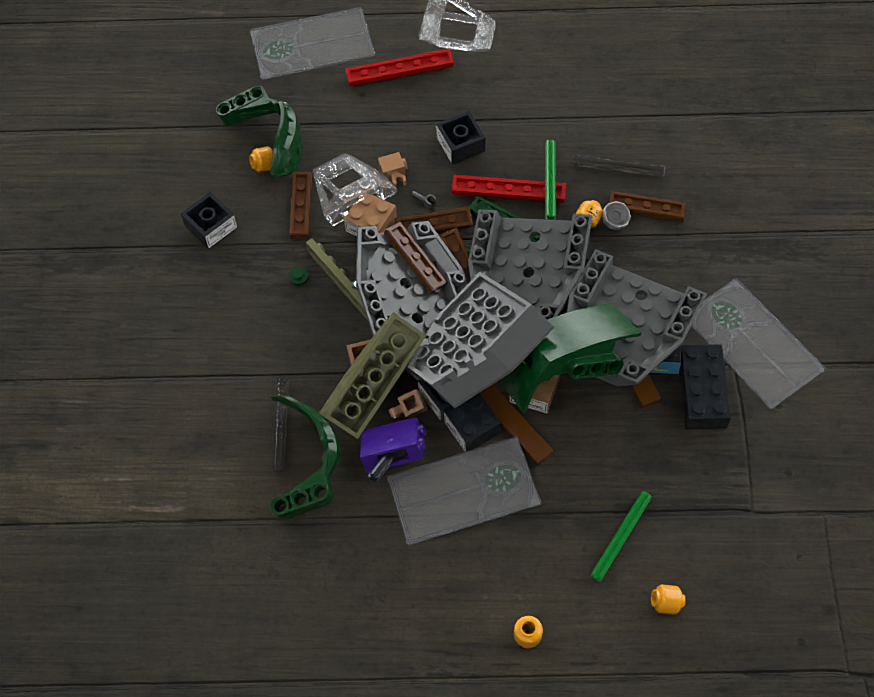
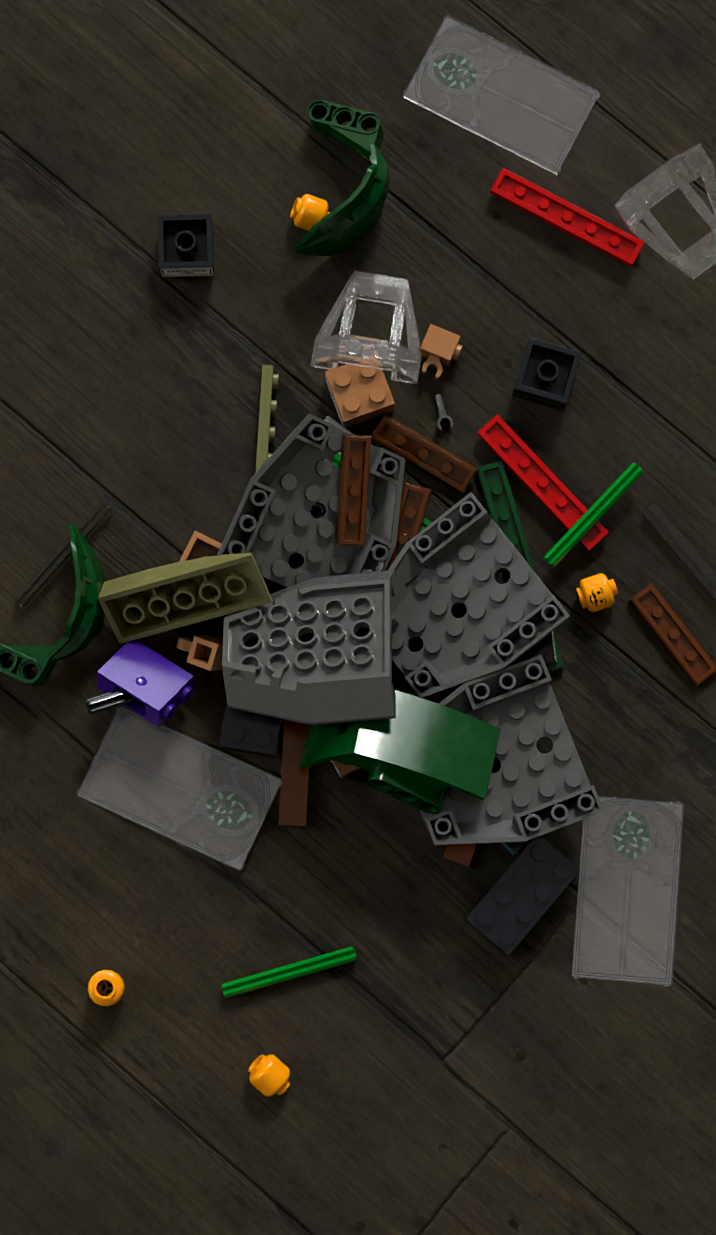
camera: 35 degrees right, 20 degrees up
reddish brown tile [289,172,312,239] -> none
dark green plate [289,267,308,286] -> none
light grey hair [602,201,631,230] -> none

